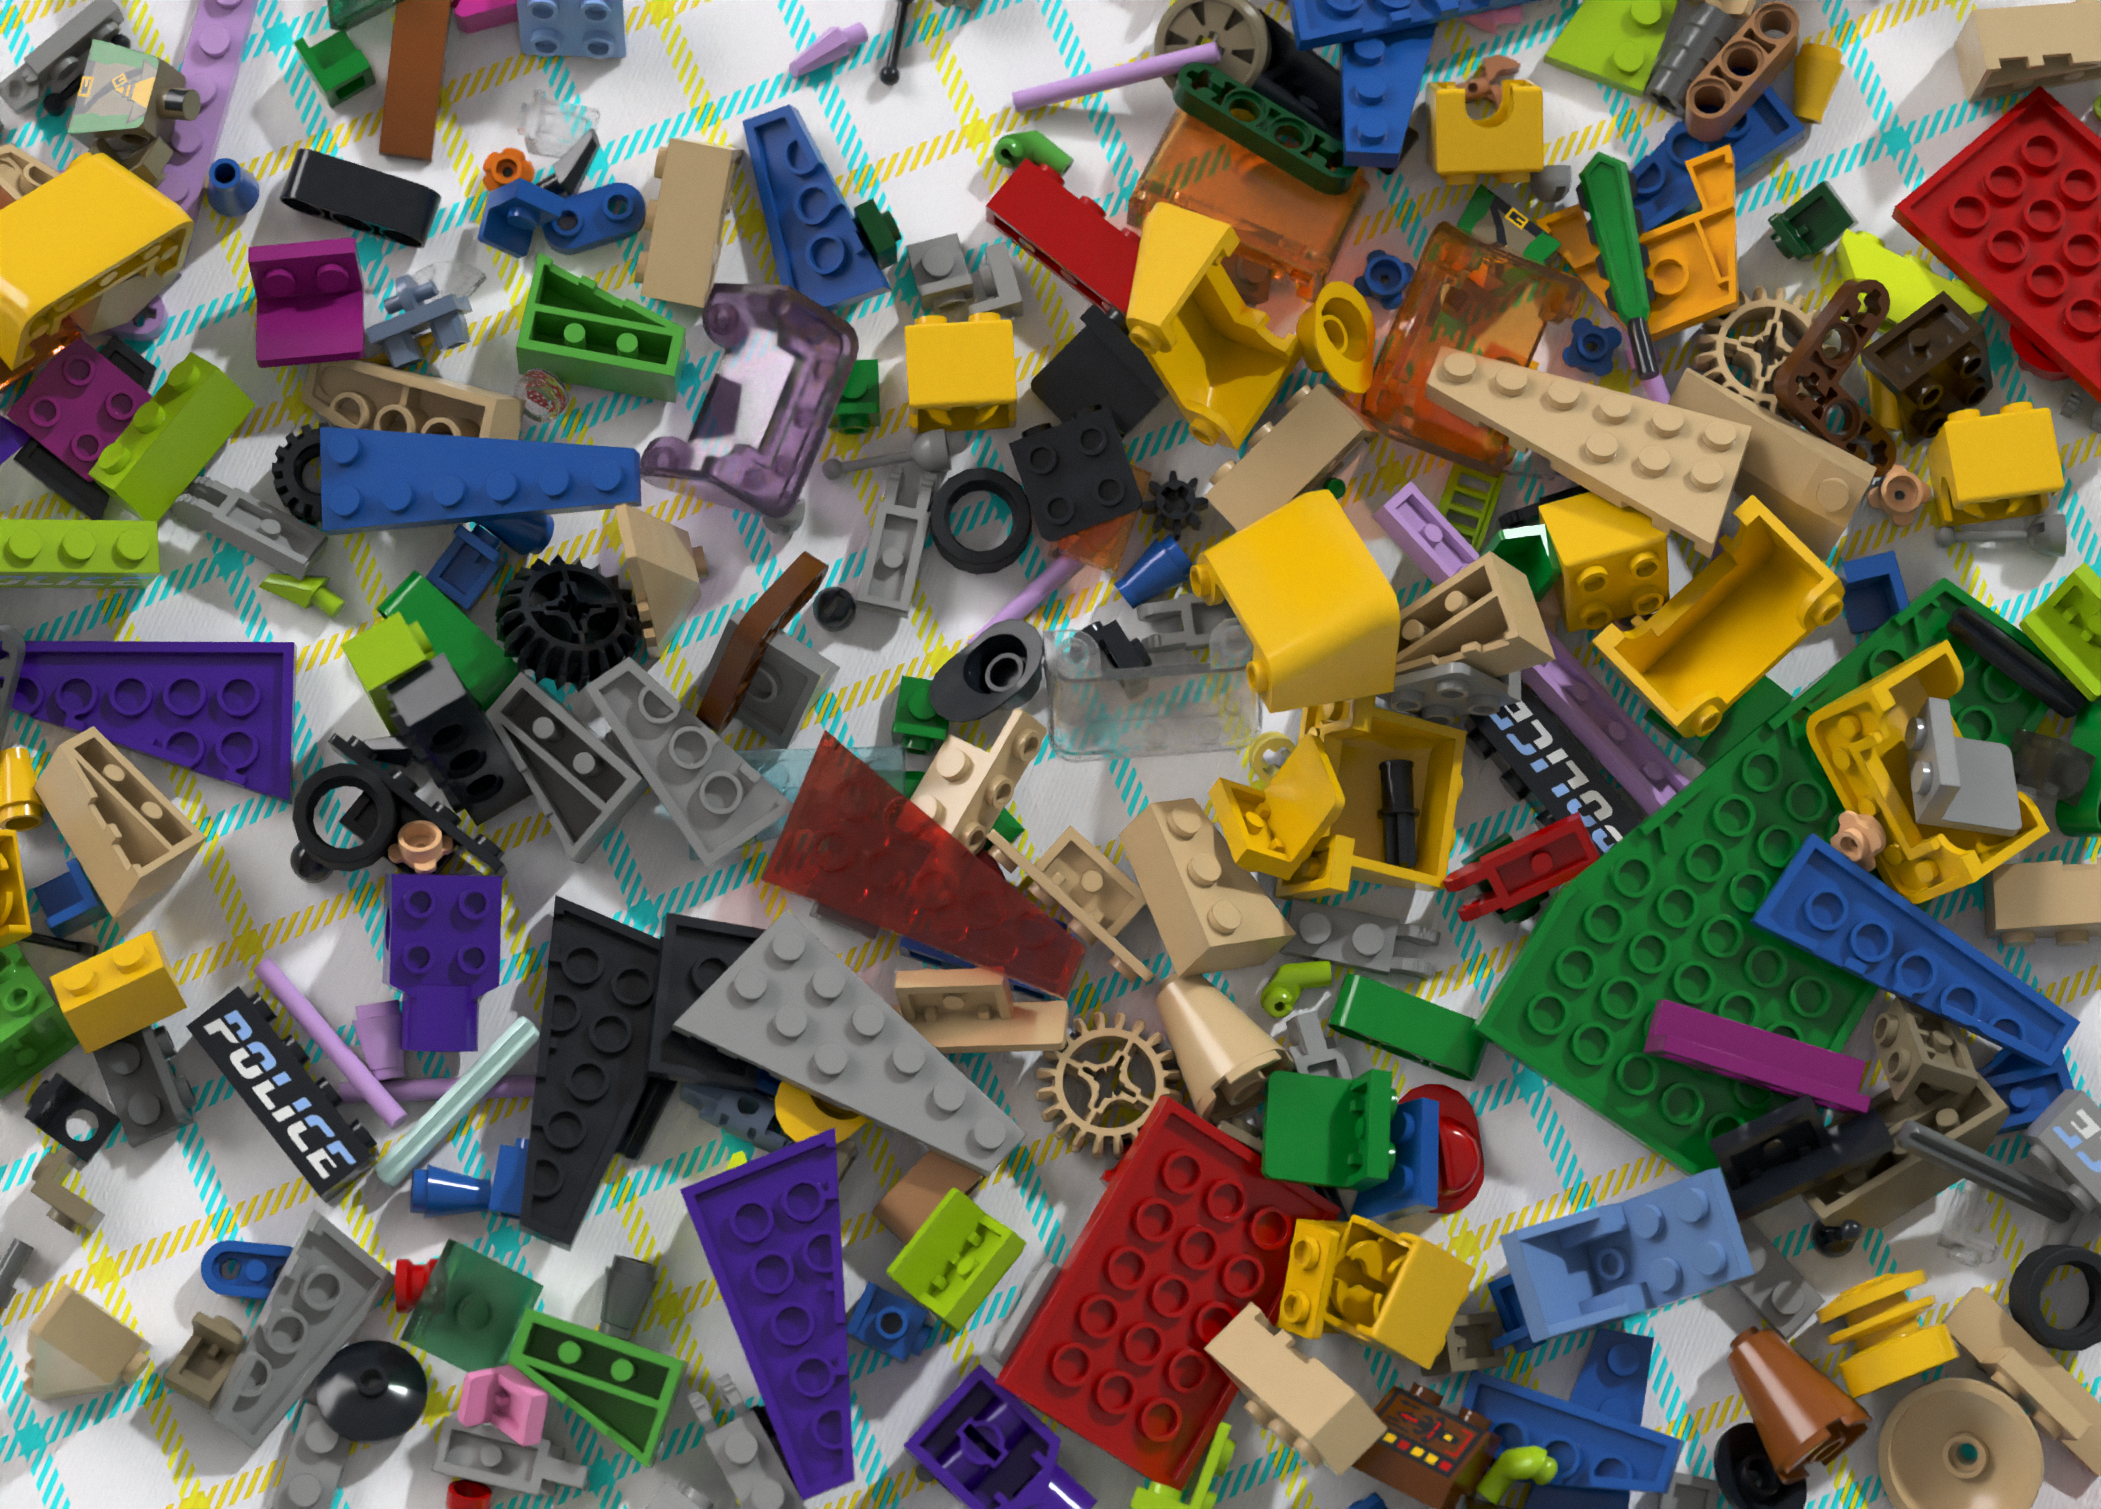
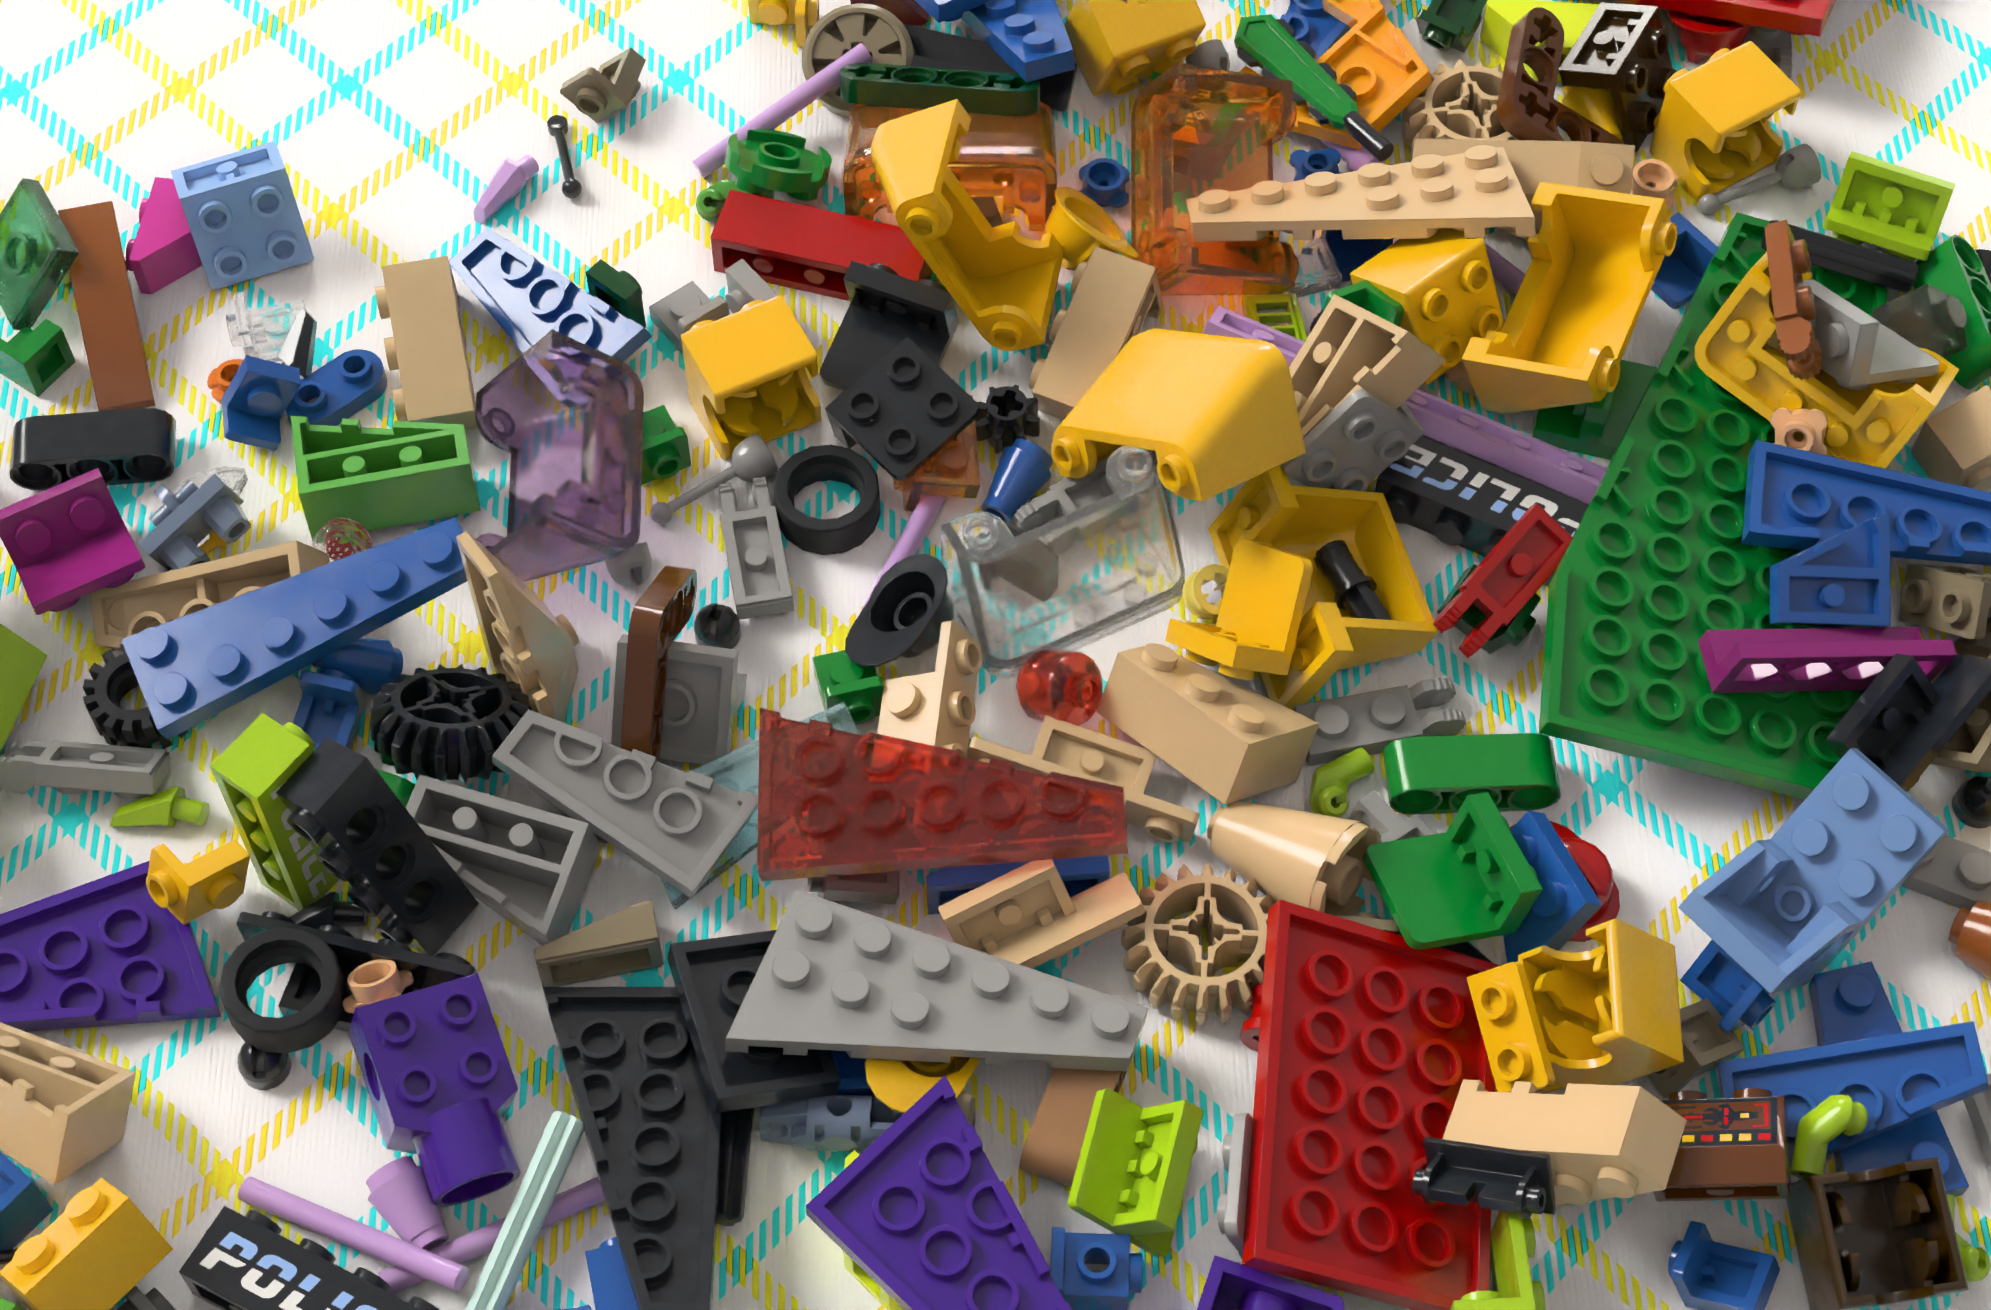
camera: 20 degrees left, 20 degrees down
none -> yellow bracket [146,840,250,925]
none -> dark tan slope [534,899,664,987]
none -> green plate [725,129,832,201]
none -> clear red head [1016,649,1103,726]
none -> black hinge [1412,1137,1556,1219]
none -> dark orange hinge [1764,220,1823,380]
none -> blue wing [1770,514,1891,628]

